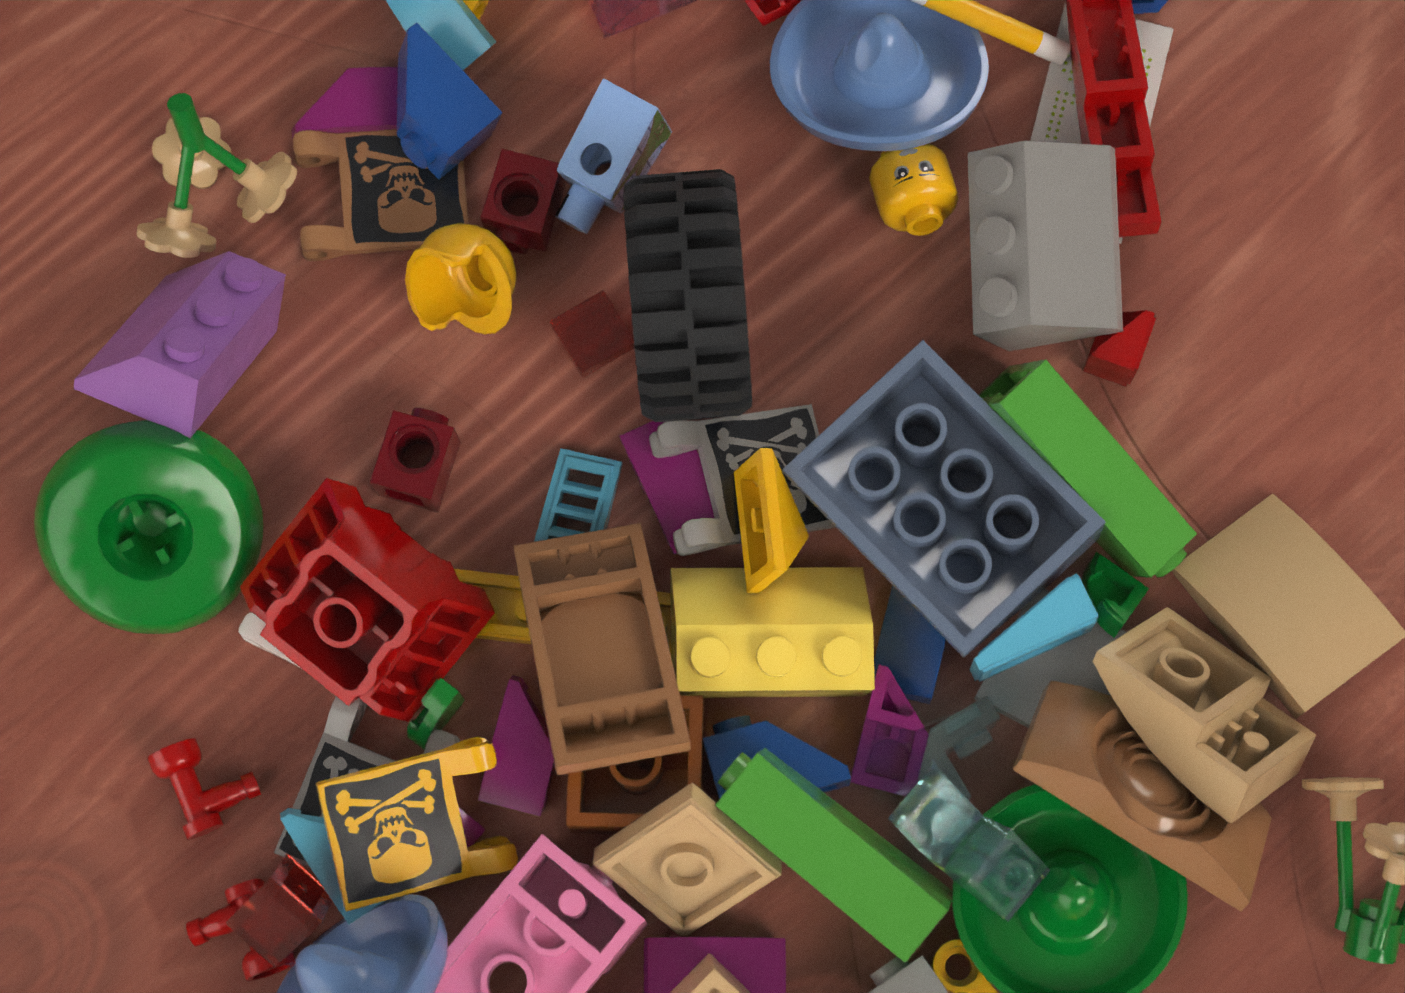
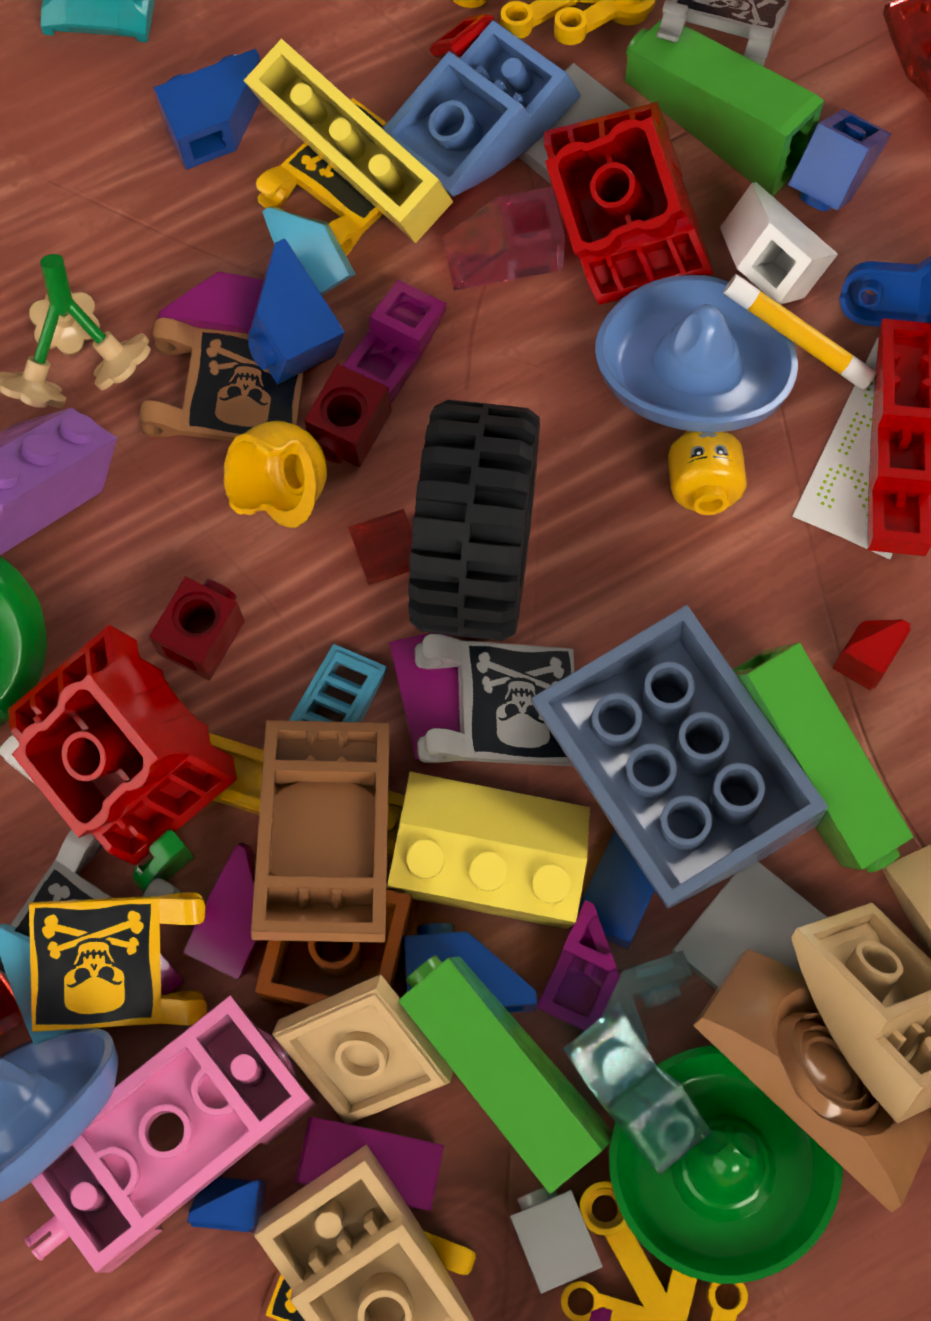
camera: 10 degrees right, 5 degrees down
light blue torso [555,78,672,234] -> none
yellow slope [734,448,809,593] -> none
light grey slope [968,140,1123,351] -> none
medium azure slope [969,573,1099,682] -> none
green tile [1081,551,1149,638] -> none
none -> magenta slope [343,280,447,403]

